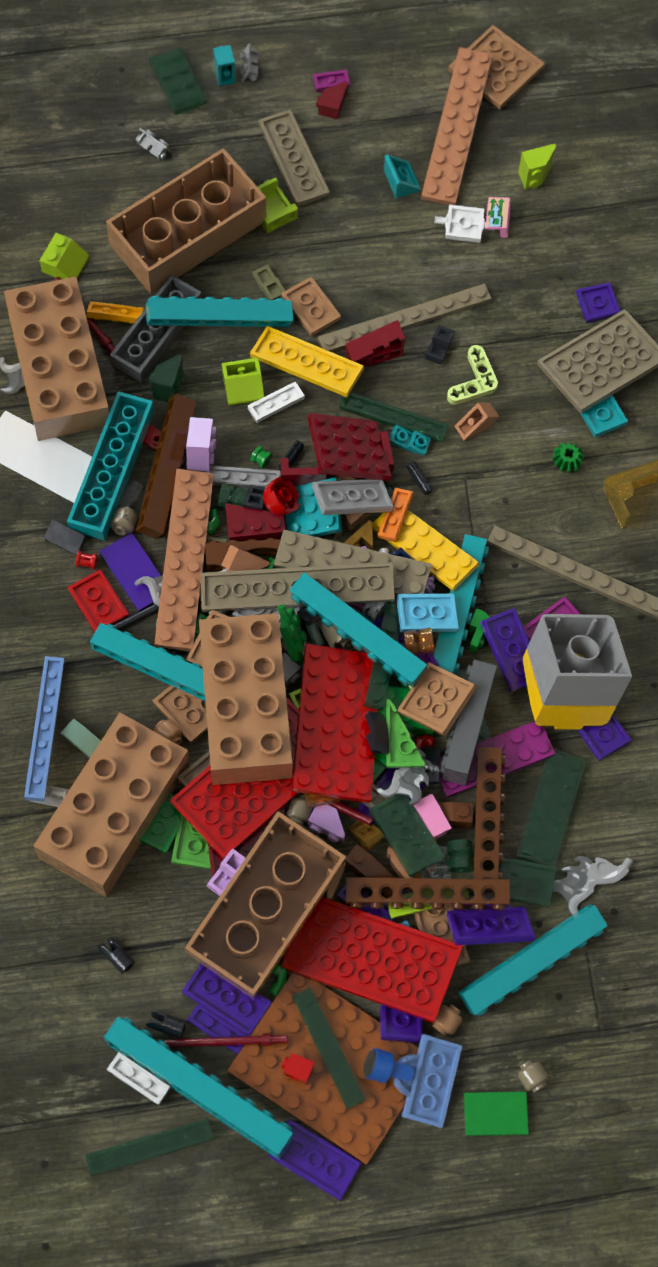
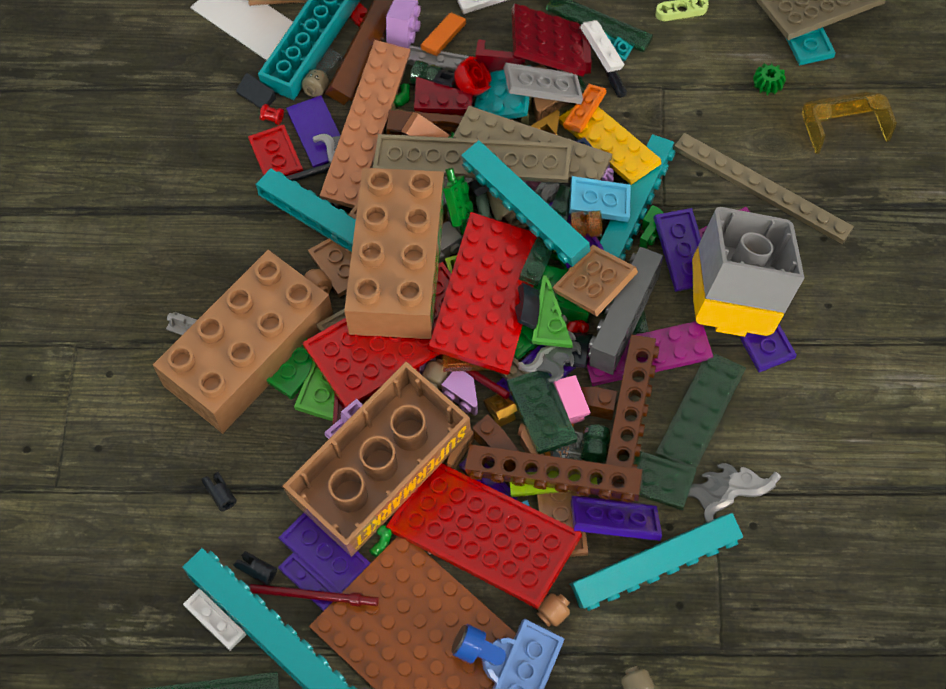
camera: 15 degrees right, 5 degrees down
medium blue plate [24,656,65,802] -> none
sand green slope [60,719,101,759] -> none
green wheel [250,445,273,469] -> none
black axle [278,440,304,471] -> none
red brick [281,1053,315,1085] -> none
clear green plate [292,987,366,1110] -> none
dark purple tile [380,1004,422,1043] -> none
nougat slope [454,403,499,441] -> none
none -> orange tile [421,12,466,56]
none -> white plate [580,20,624,72]

